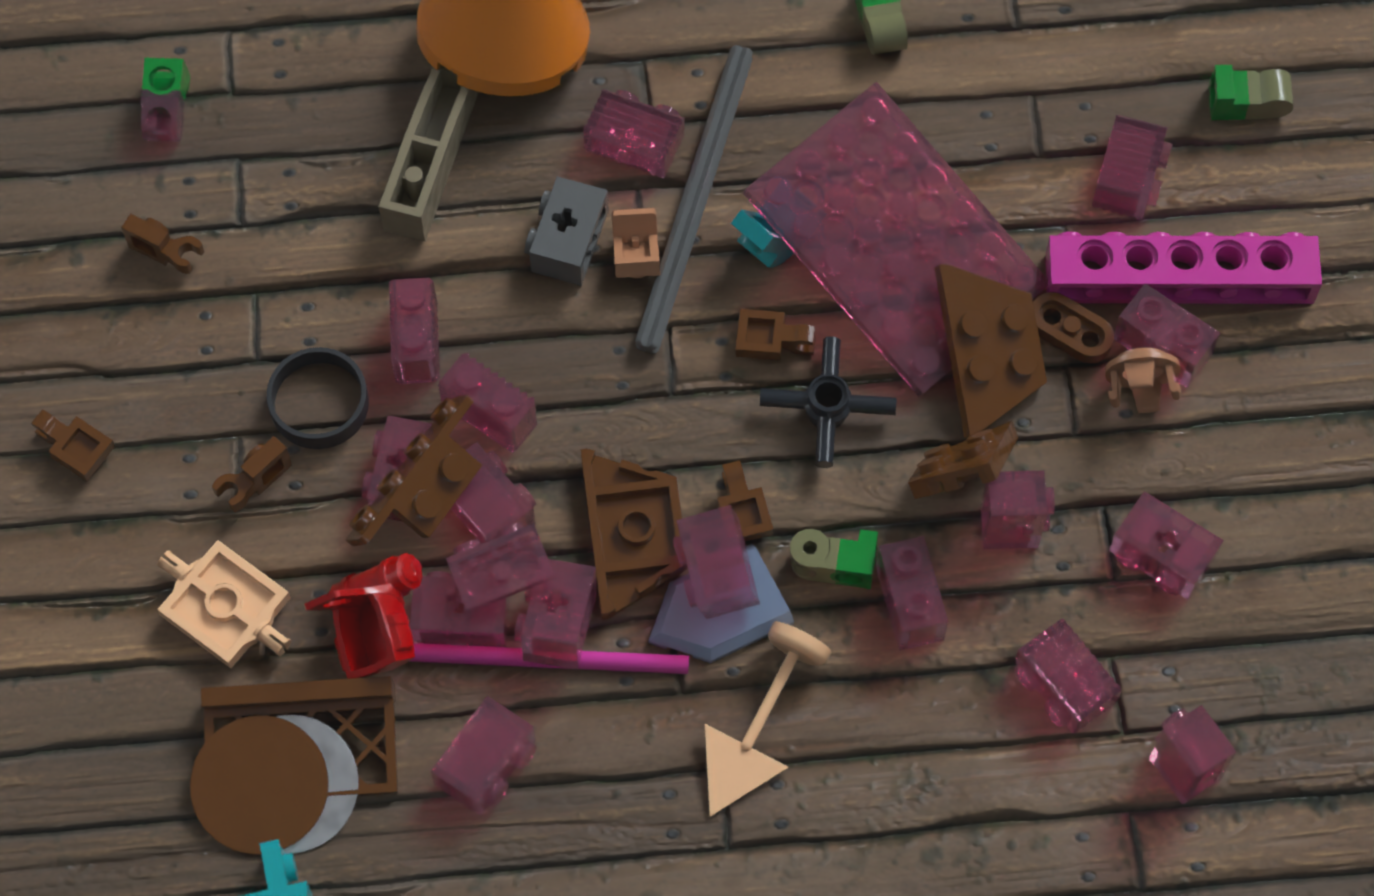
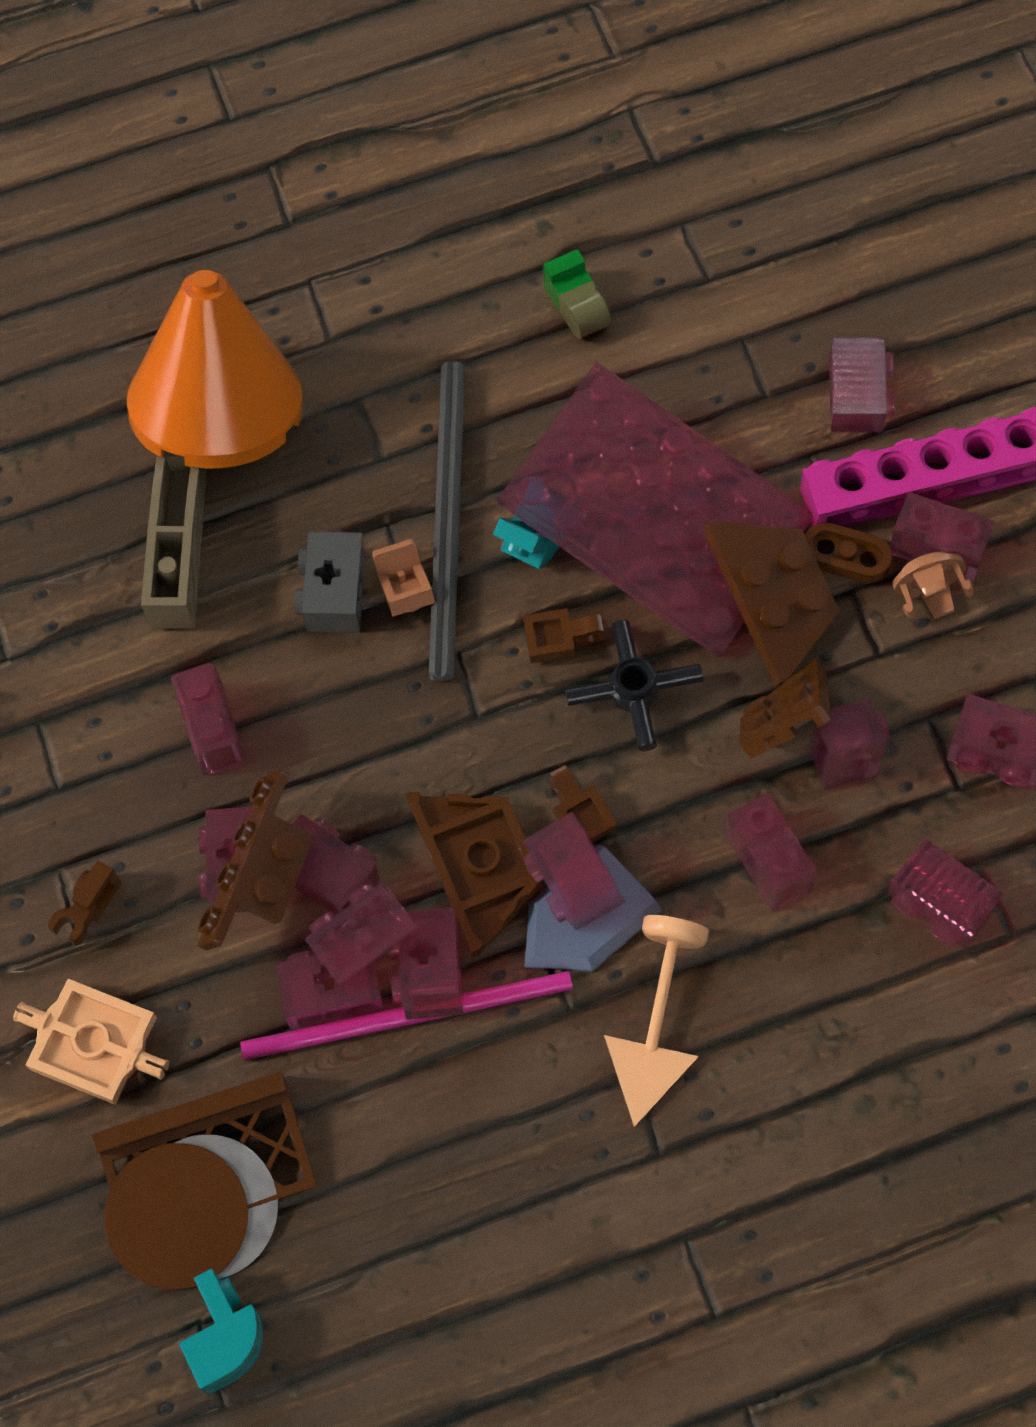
camera: 10 degrees left, 0 degrees up
black tyre [267,347,369,449] -> none
red piece [304,553,422,679] -> none
clear pink brick [431,696,537,816] -> none
clear pink brick [438,353,537,453] -> none
clear pink brick [583,89,685,178] -> none
leg [790,529,878,589] -> none
leg [1208,65,1294,120] -> none

